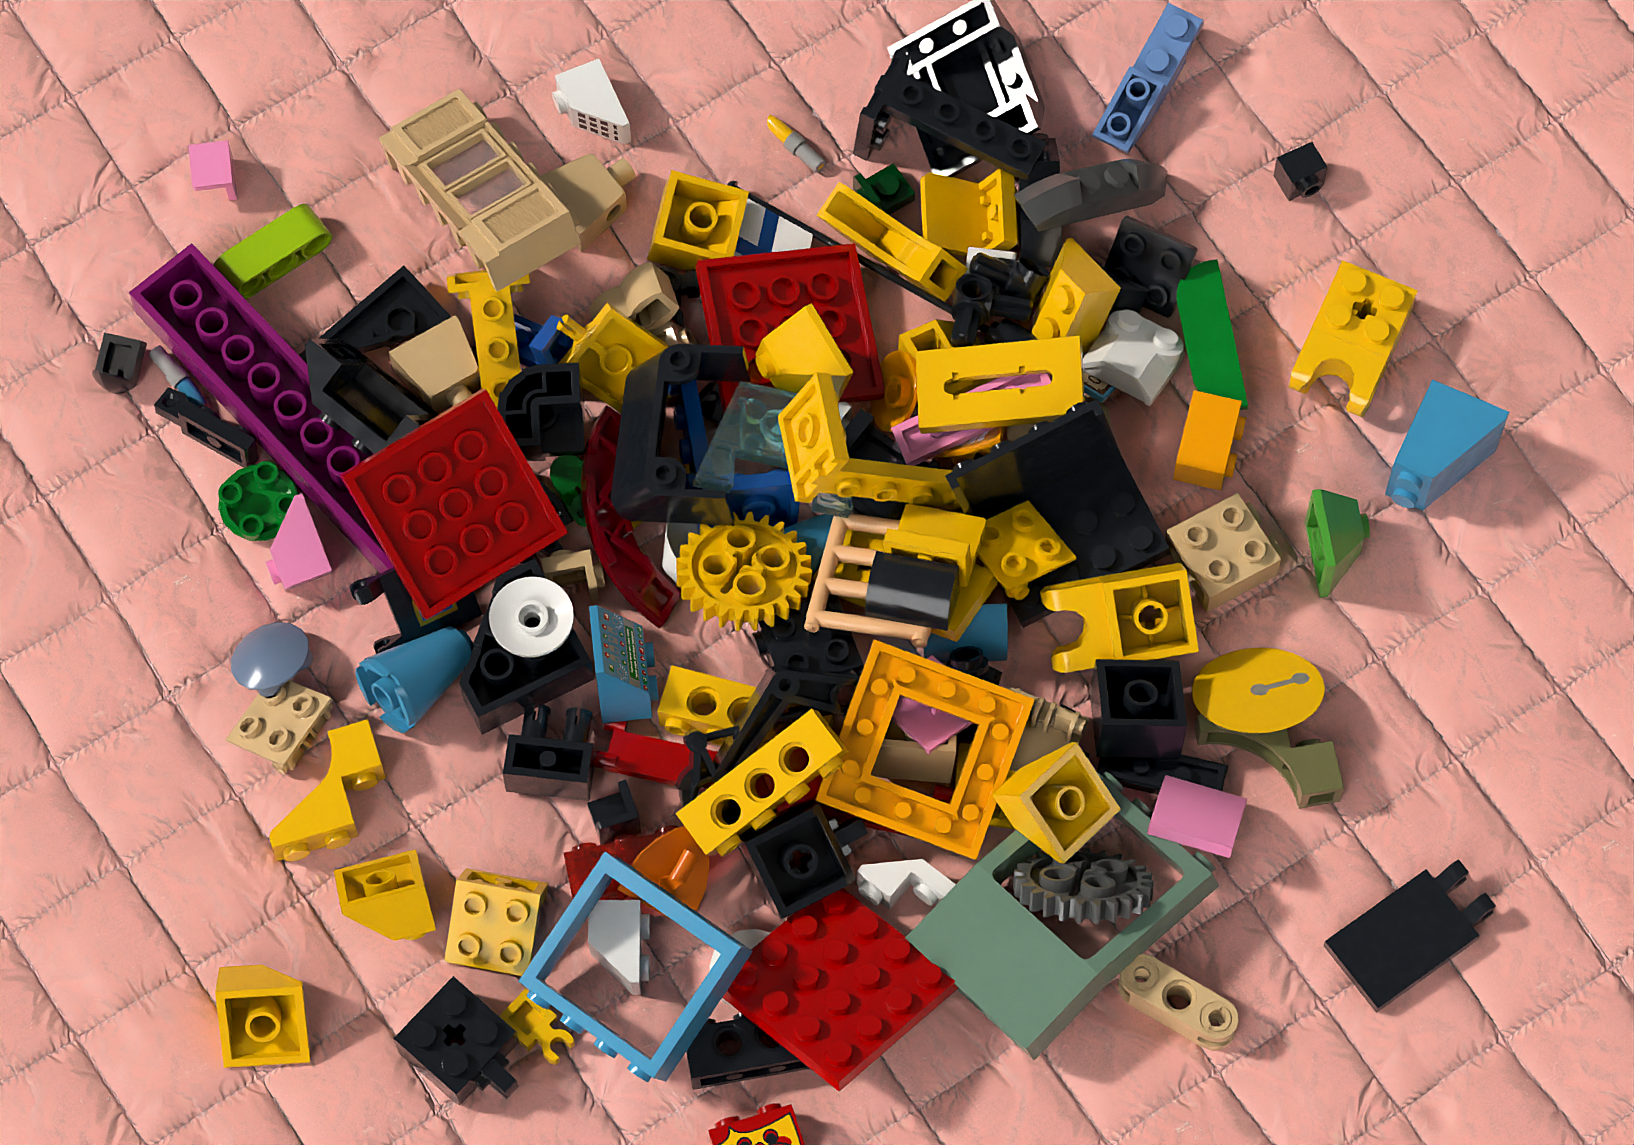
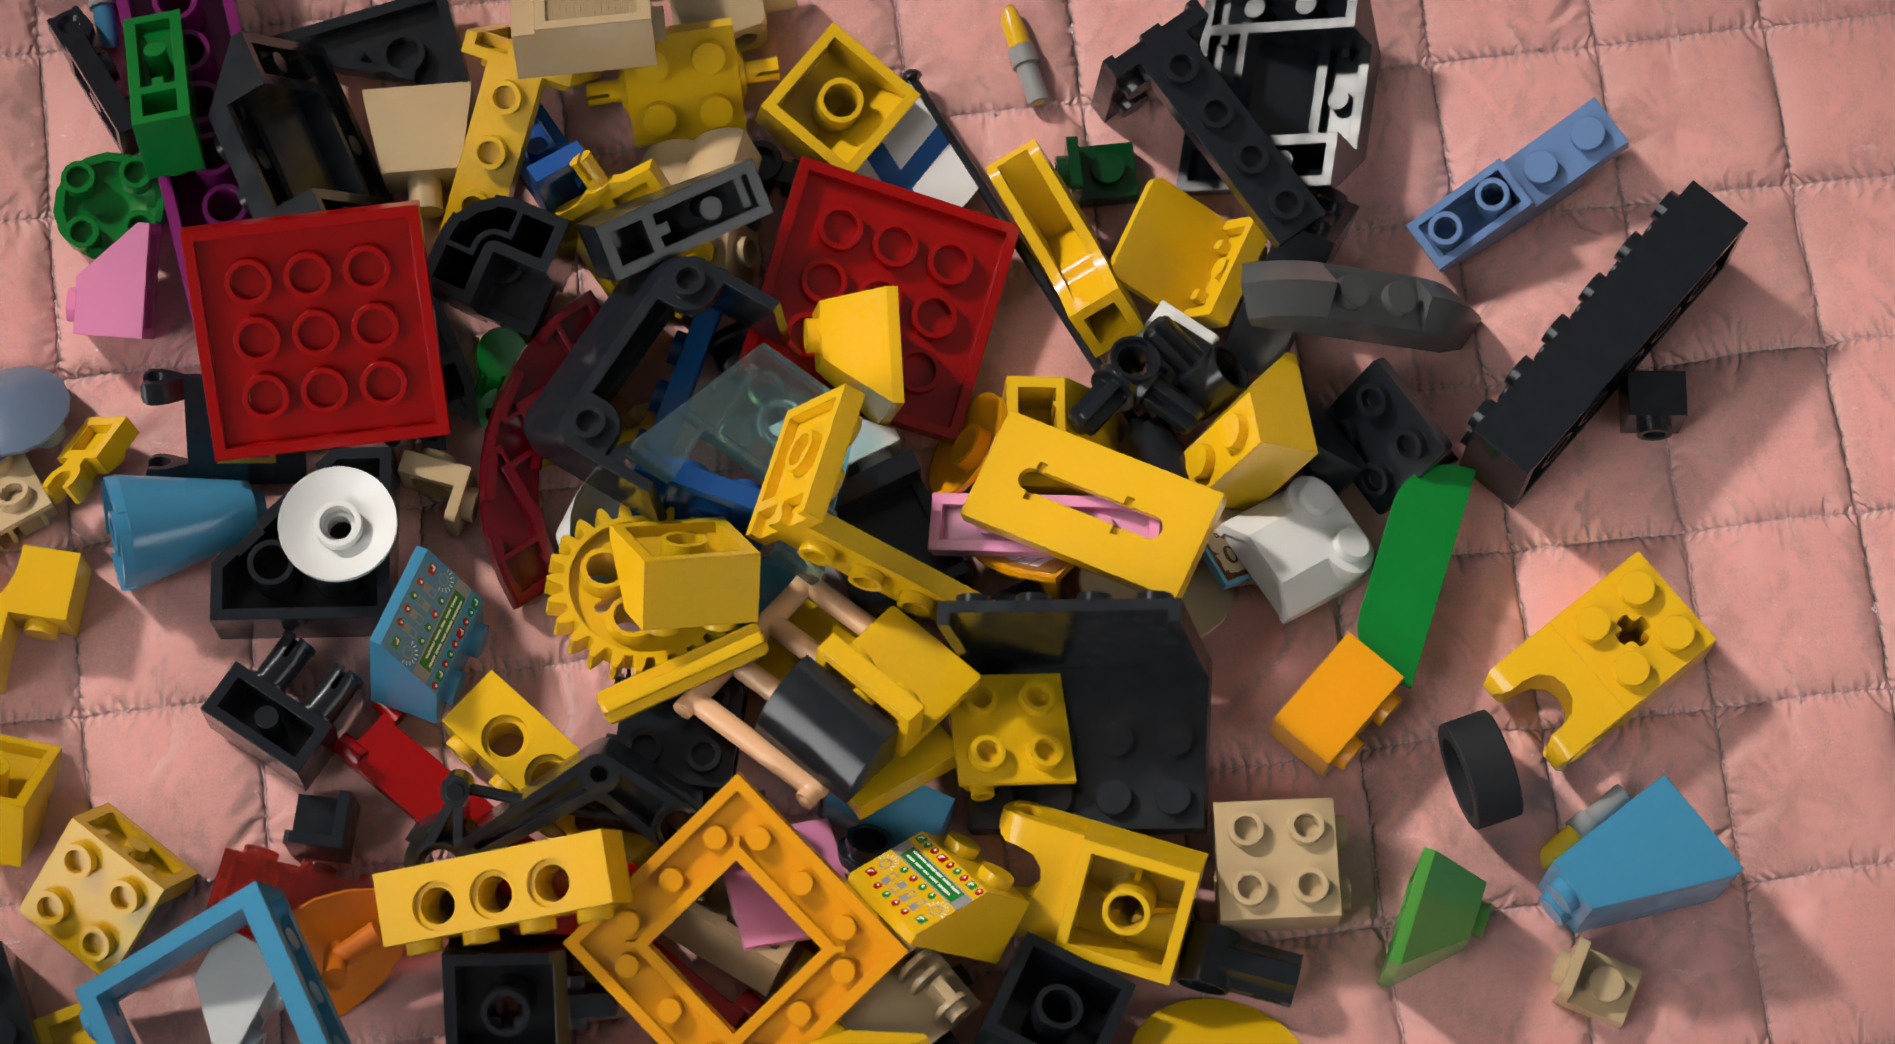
camera: 25 degrees right, 5 degrees up
none -> yellow plate [42,416,140,504]
none -> green slope [123,9,206,179]
none -> black slope [576,158,773,281]
none -> yellow plate [585,17,780,147]
none -> yellow axle [597,623,769,724]
none -> yellow slope [609,517,761,636]
none -> yellow slope [846,831,1030,964]
none -> black piece [1175,921,1303,1008]
none -> black tyre [1438,709,1523,830]
none -> black brick [1459,180,1748,509]
none -> light grey piece [1540,784,1632,870]
none -> tan bracket [1548,937,1643,1029]

